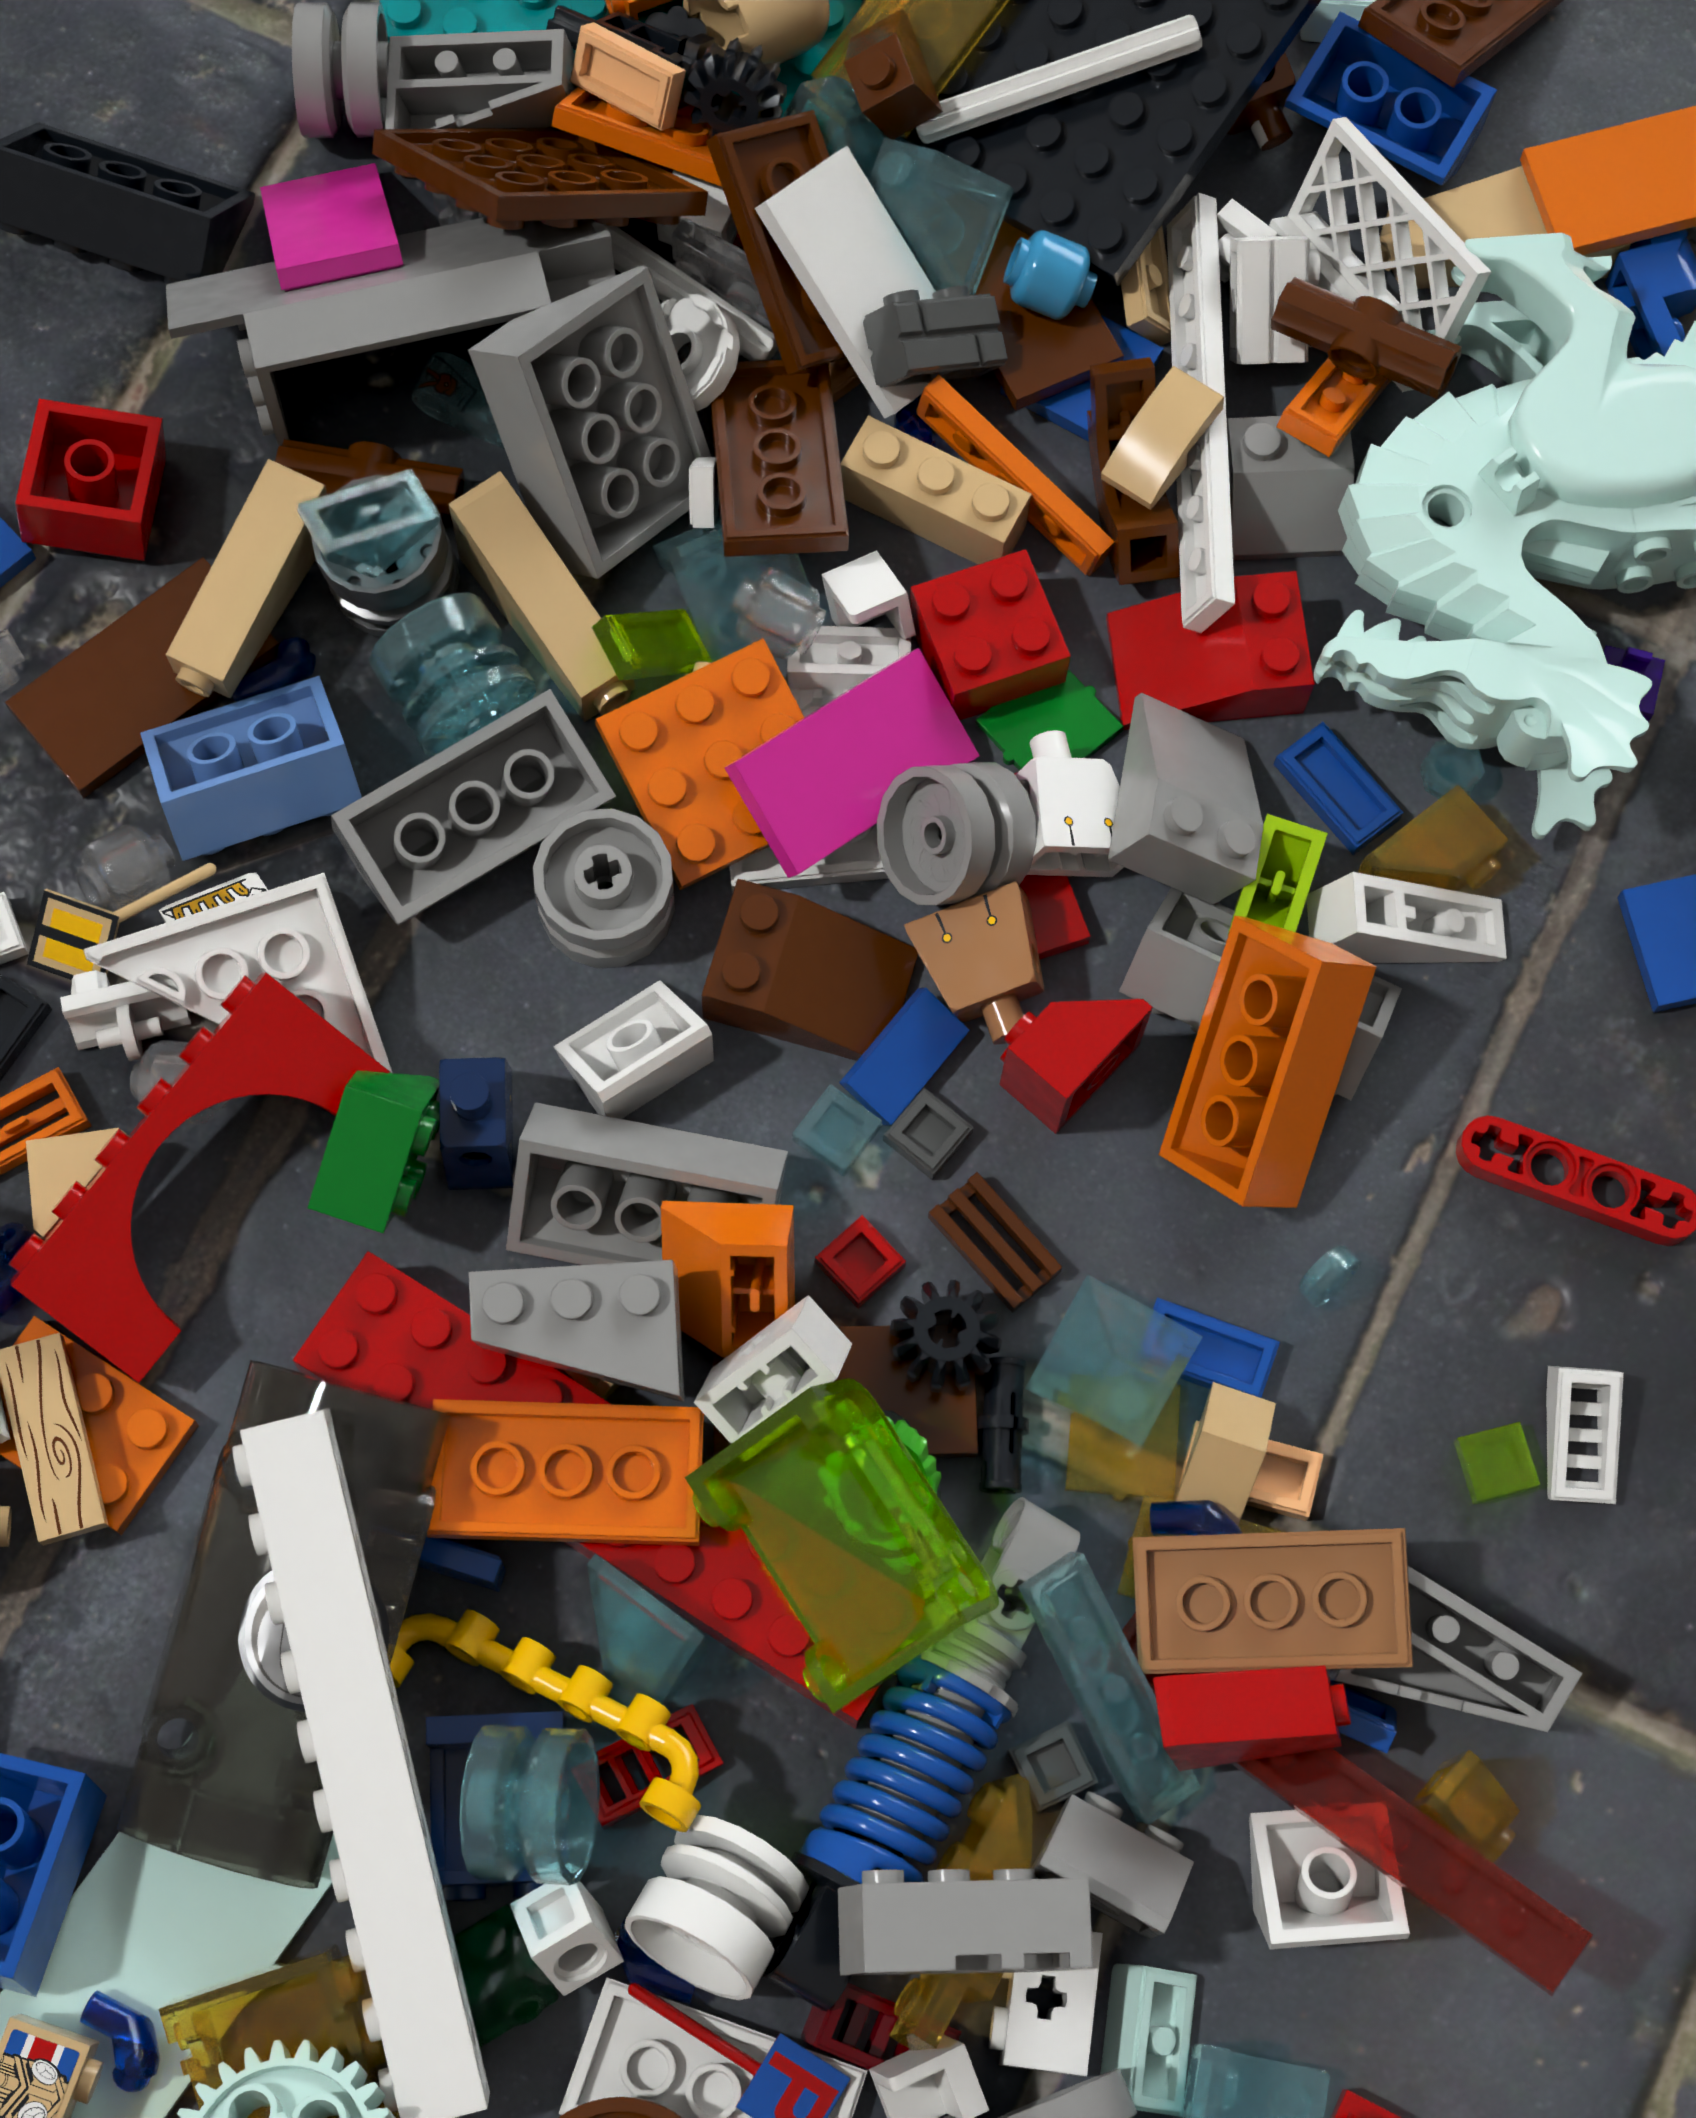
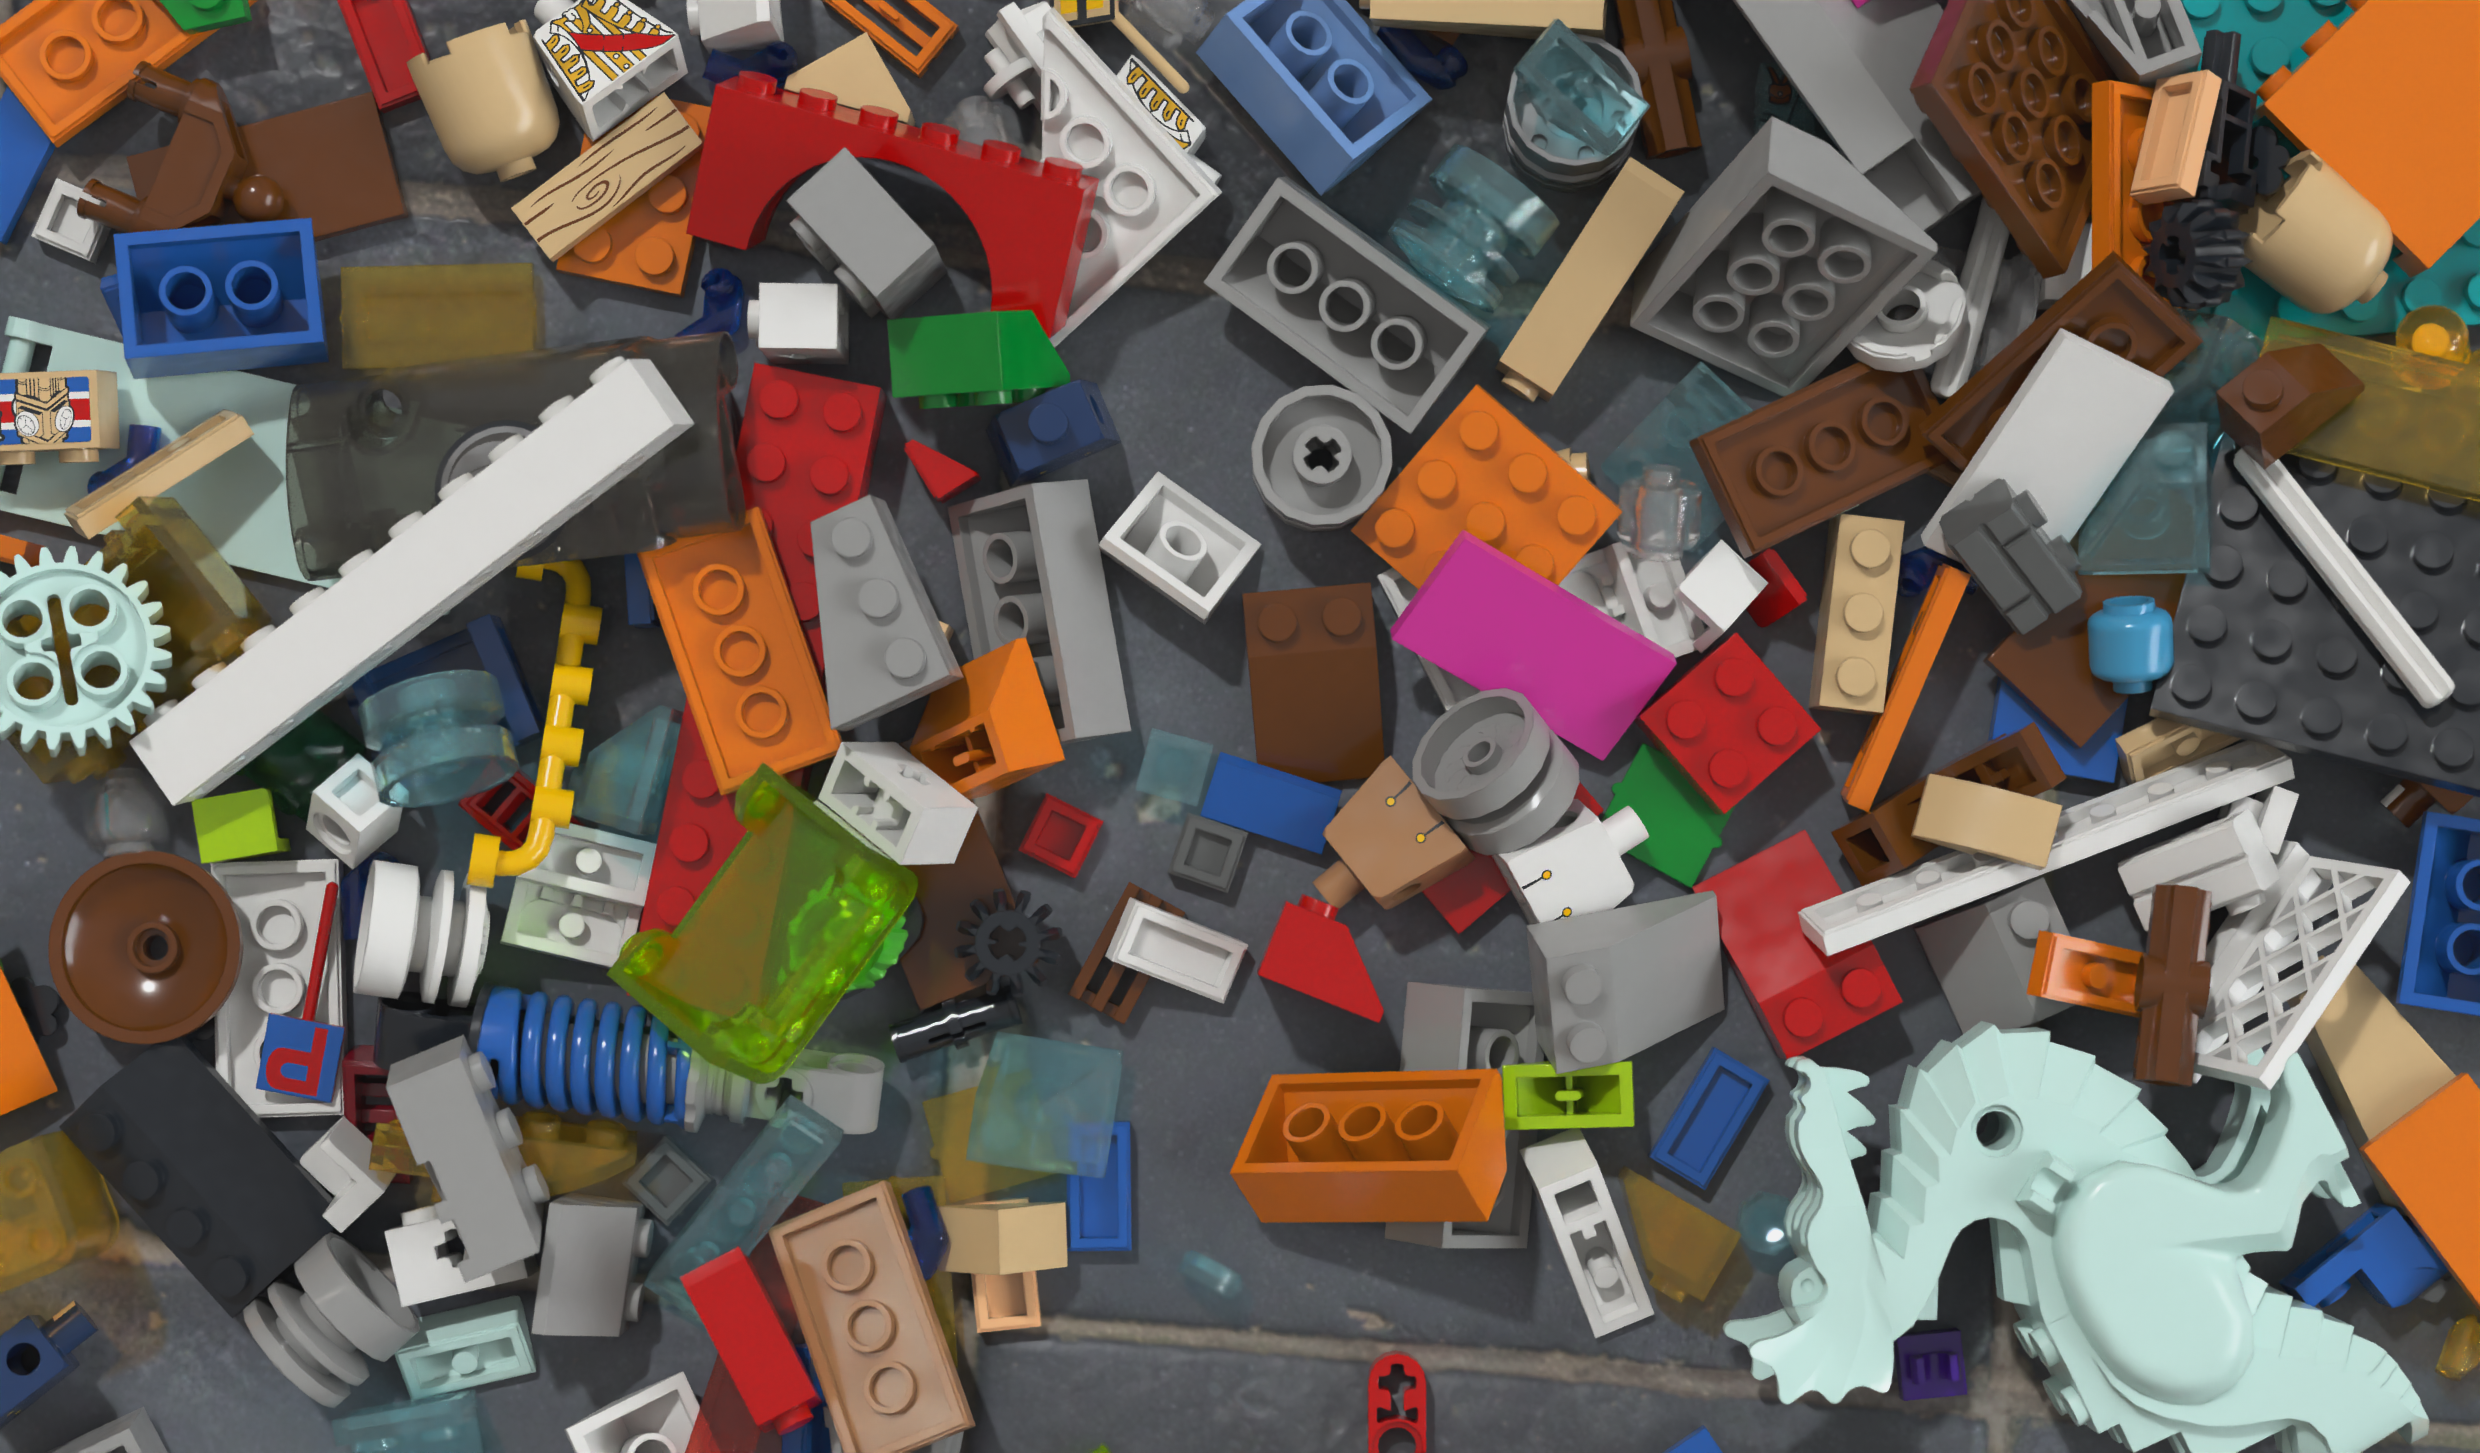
camera: 70 degrees right, 15 degrees up
clear neon green tile [592,609,712,681] -> none
white tile [689,457,719,528] -> none
none -> tan tile [63,409,254,539]
none -> lime panel [191,788,291,864]
none -> clear yellow piece [340,263,537,370]
none -> white slope [500,823,657,973]
none -> clear blue arm [675,268,745,361]
none -> white brick [747,283,850,364]
none -> light grey brick [786,147,948,319]
none -> red slope [904,439,981,504]
none -> white tile [1105,897,1248,1004]
none -> red slope [1746,548,1807,628]

